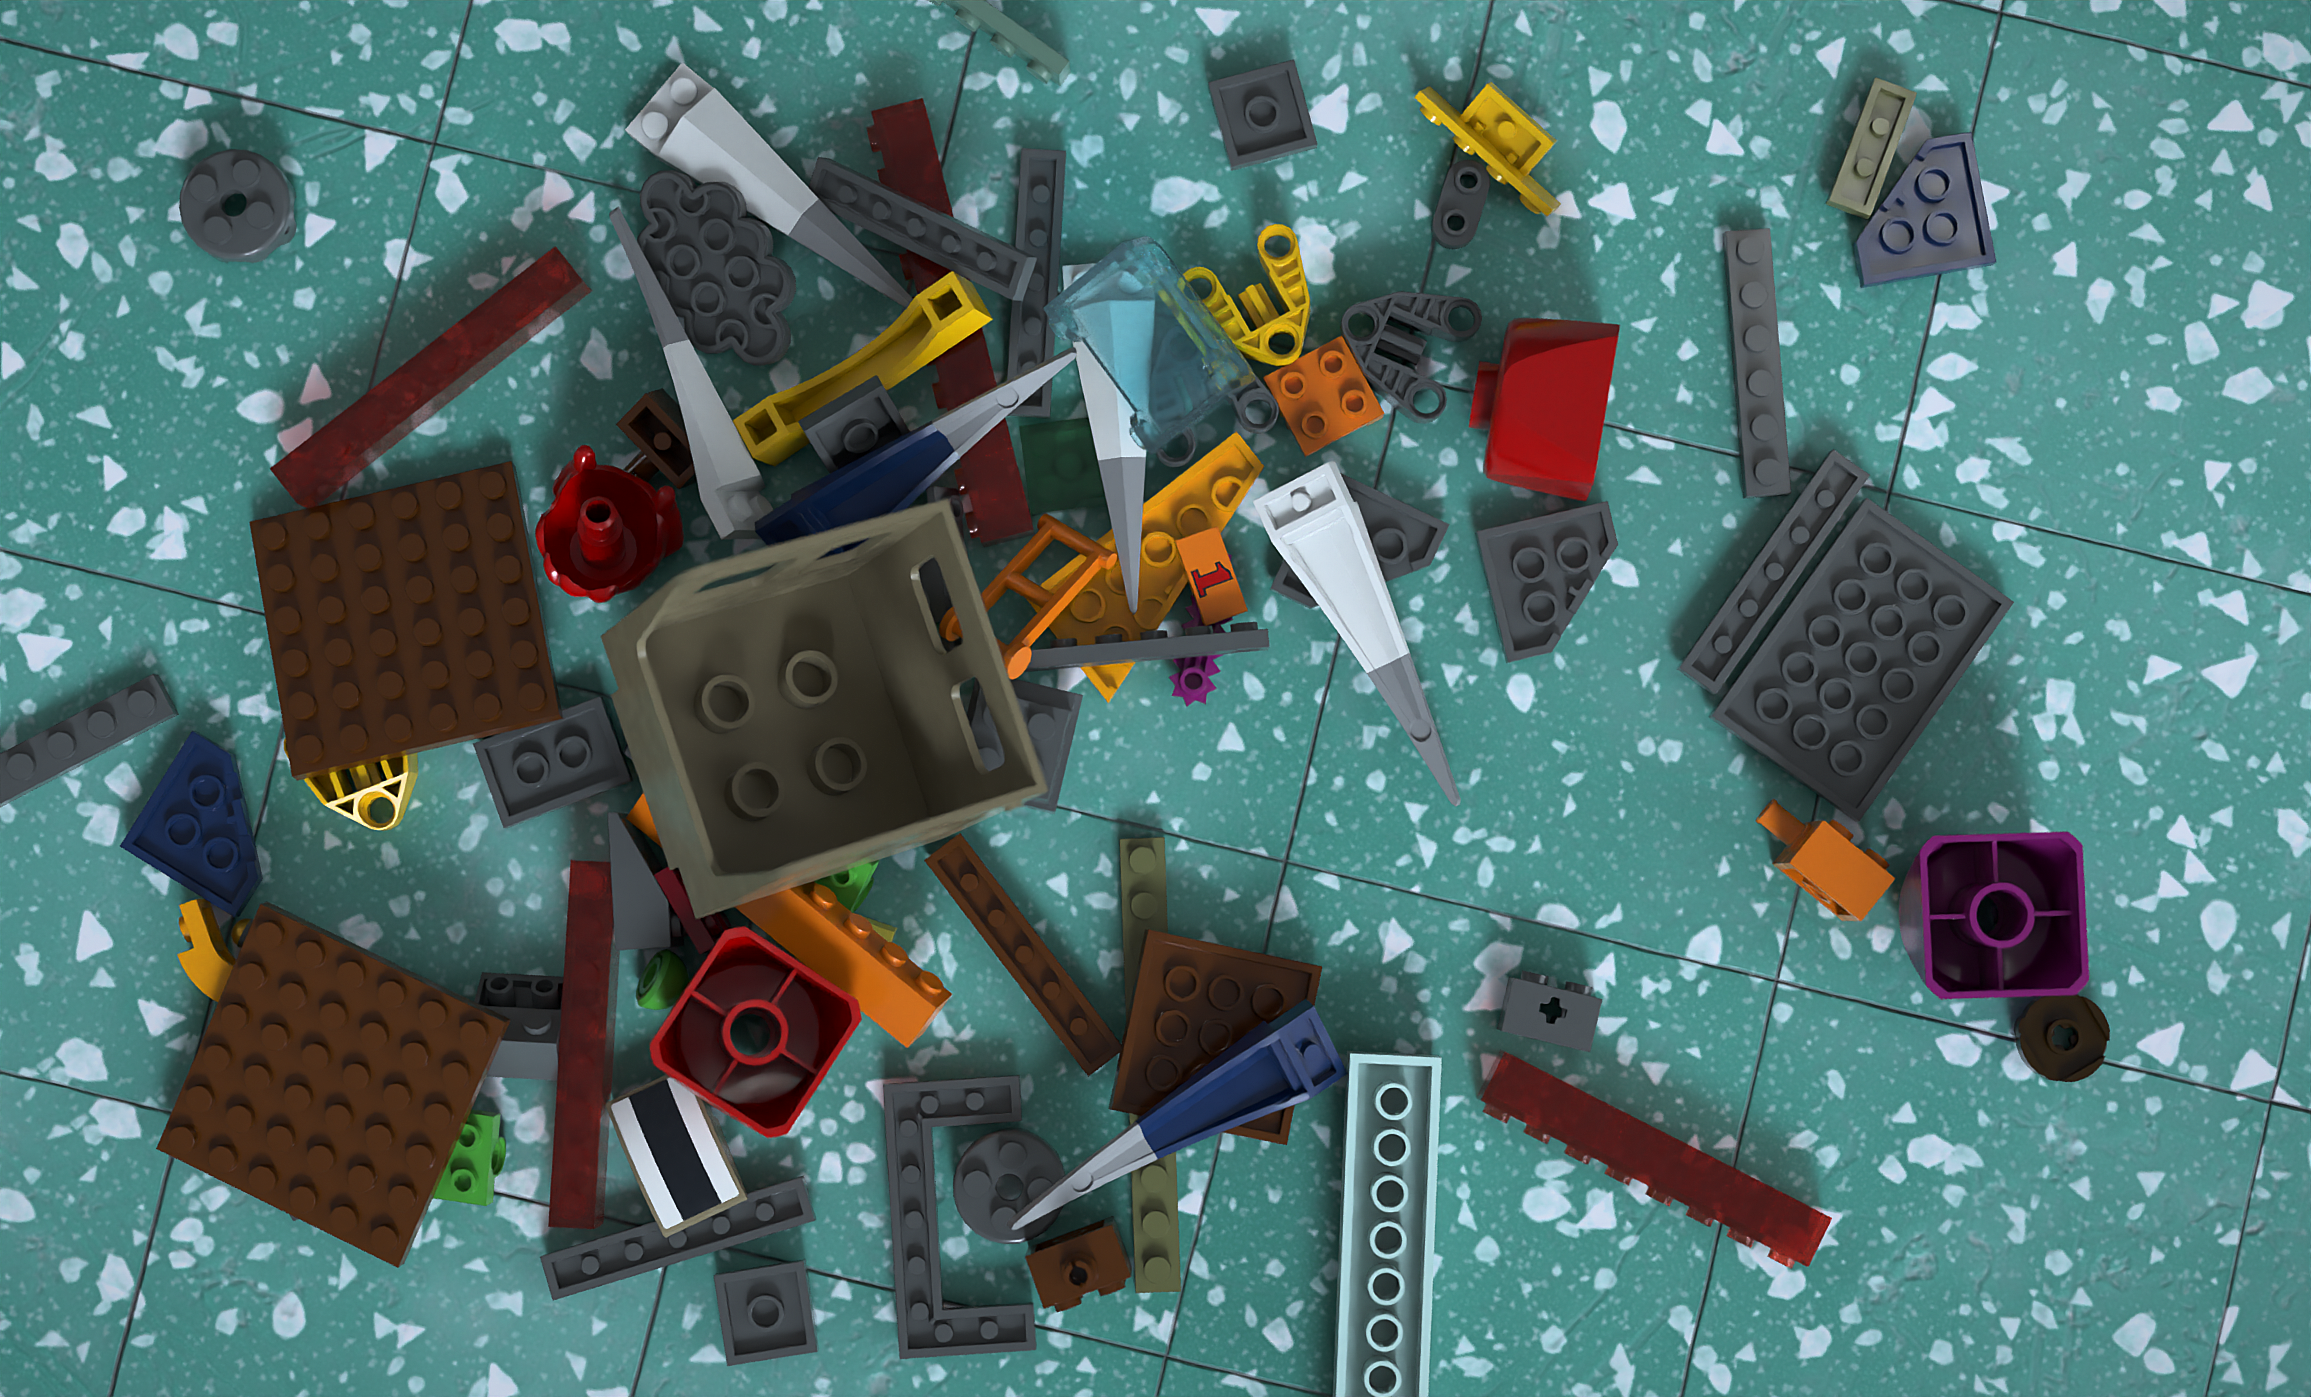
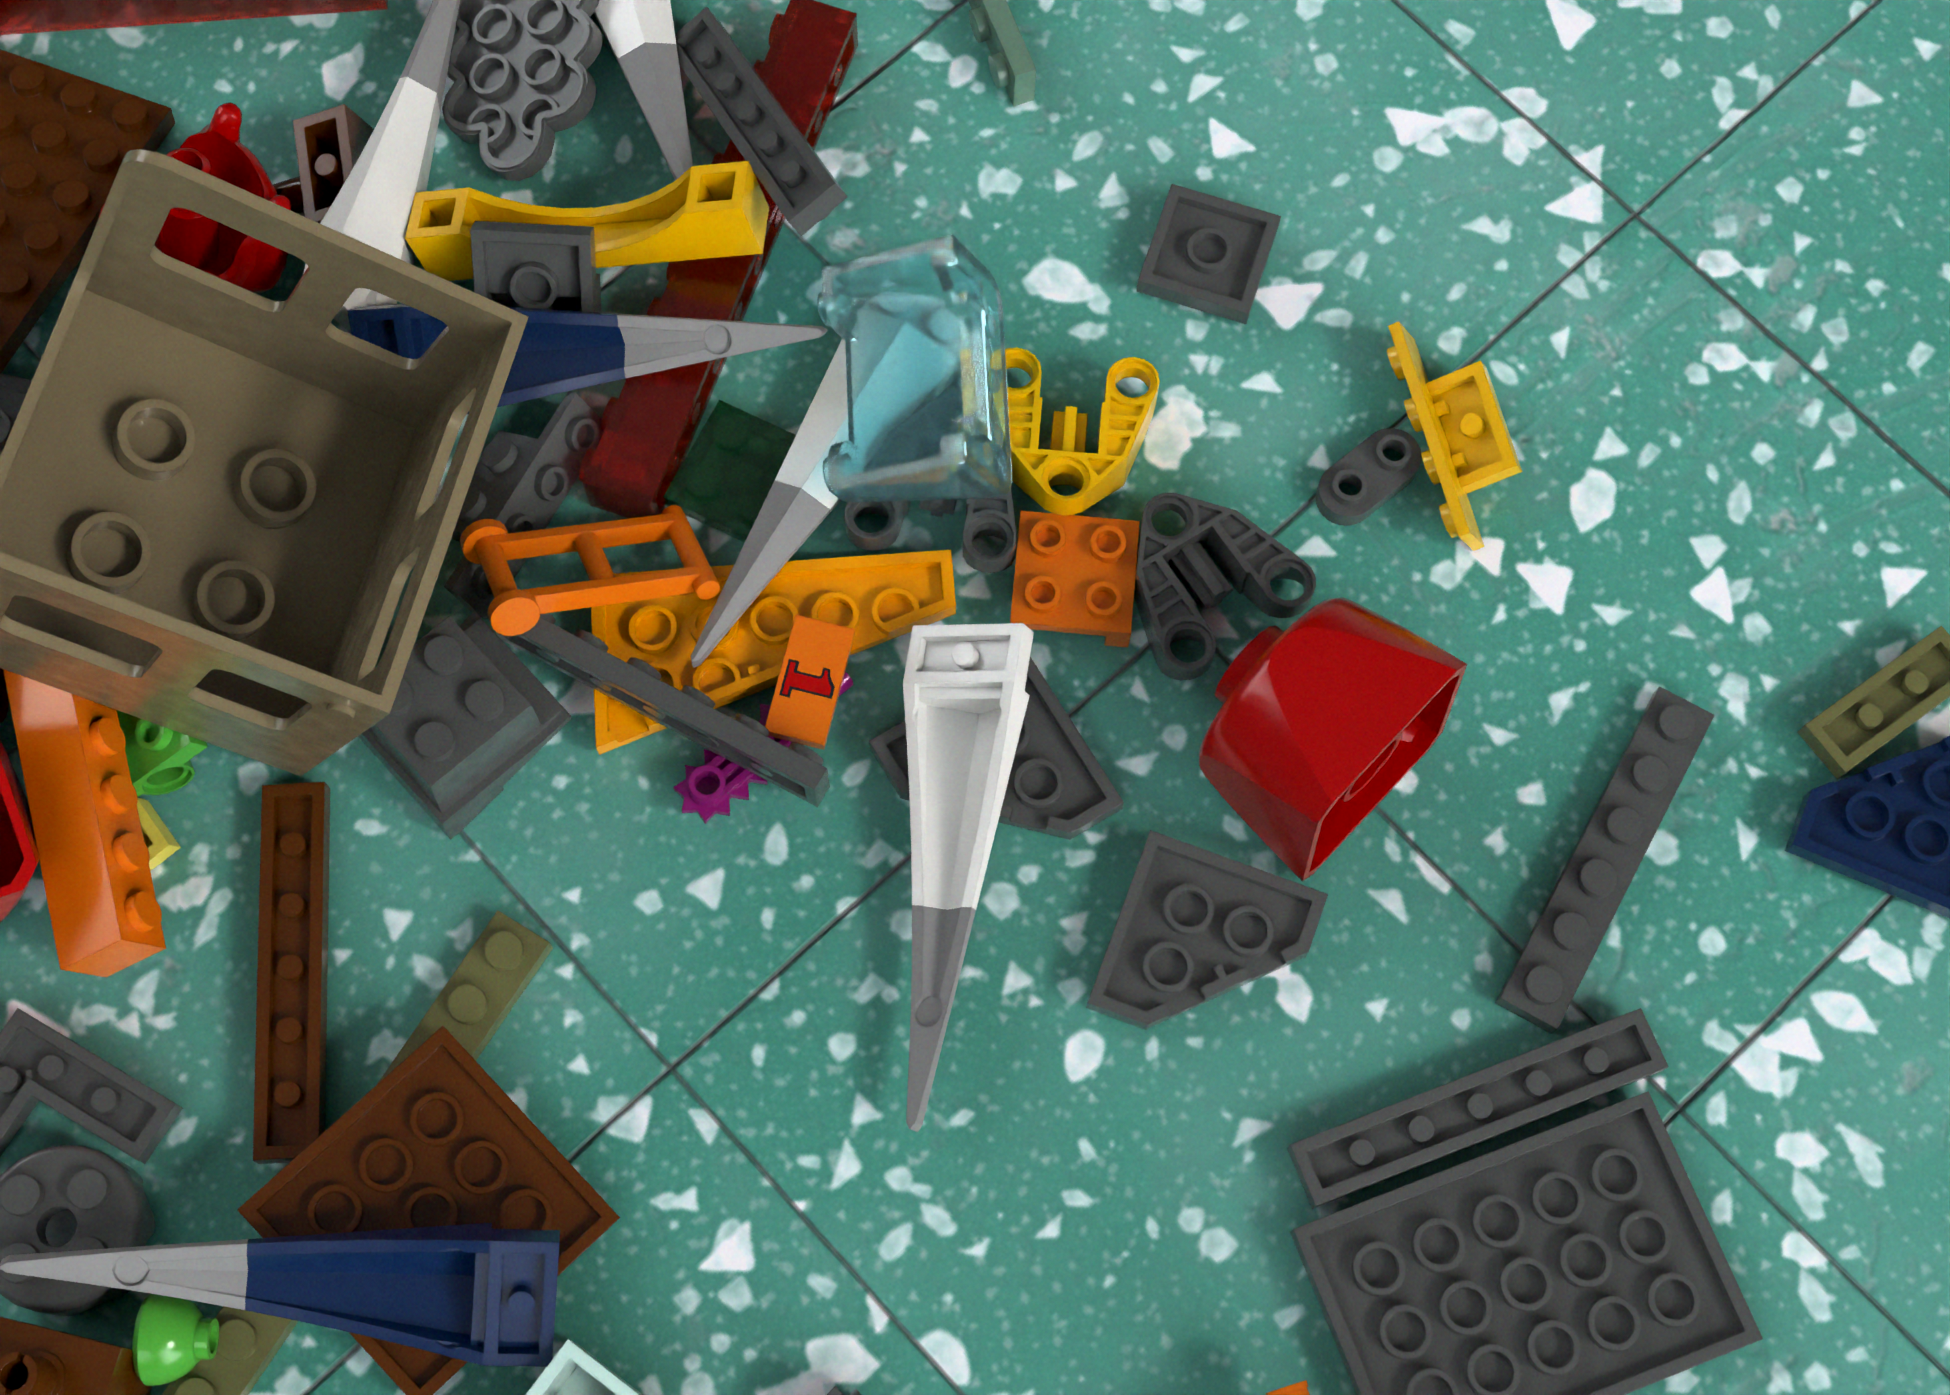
camera: 30 degrees right, 15 degrees down
dark grey plate [1007,148,1066,418] -> none
none -> bright green brick [132,1294,219,1386]

